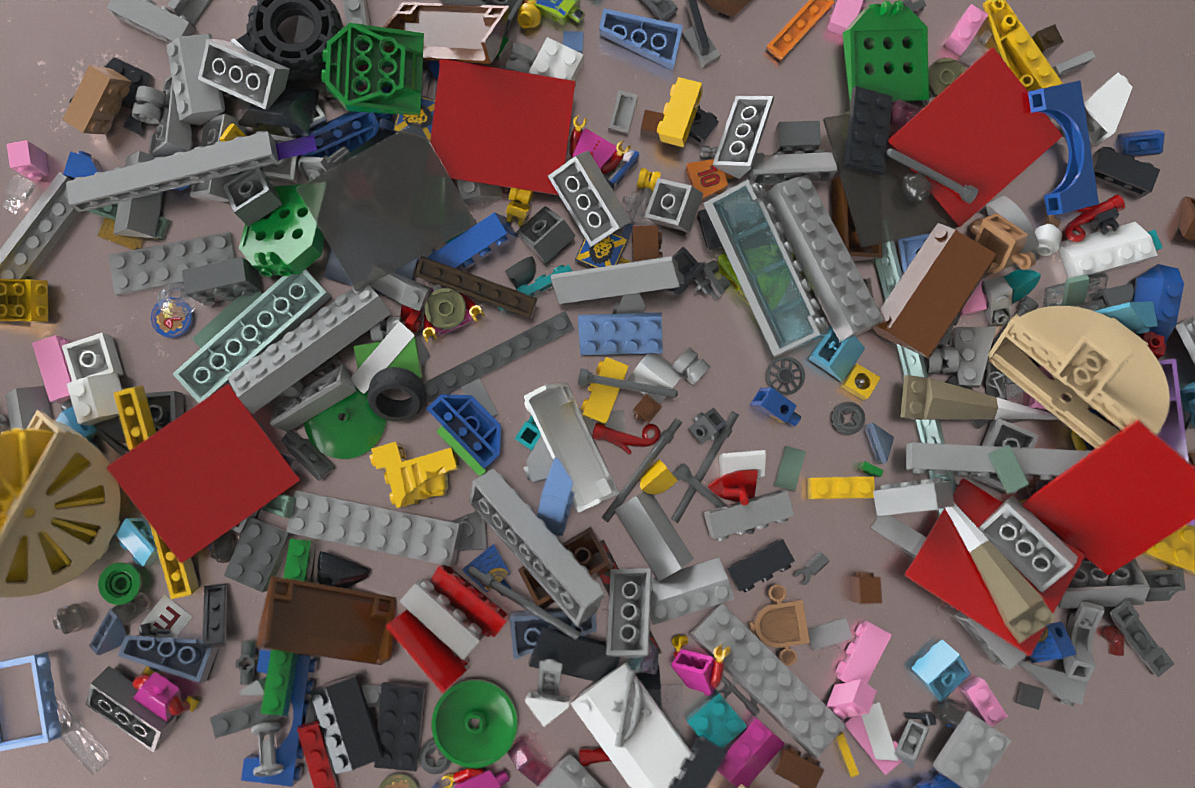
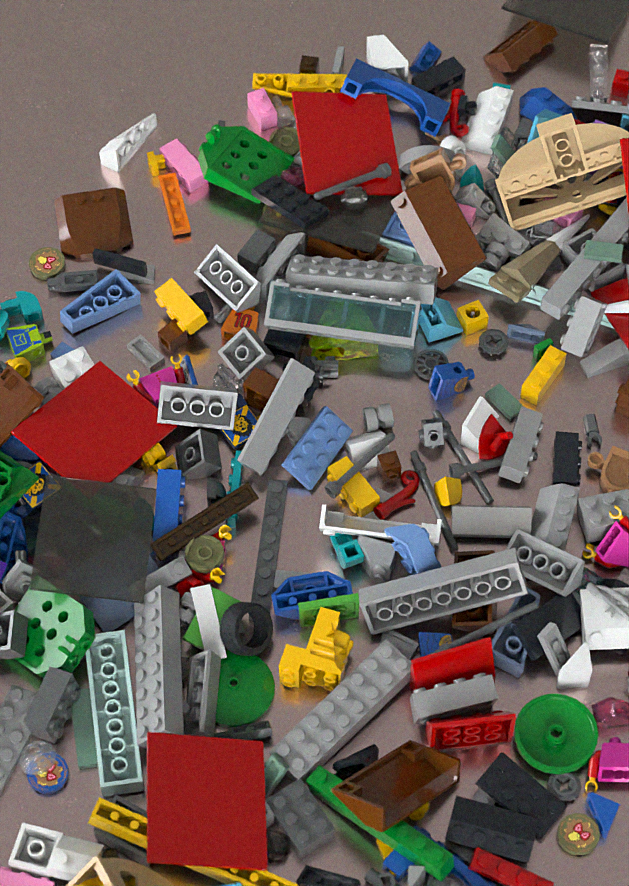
camera: 55 degrees left, 25 degrees down
yellow wheel [636,168,661,191] -> none

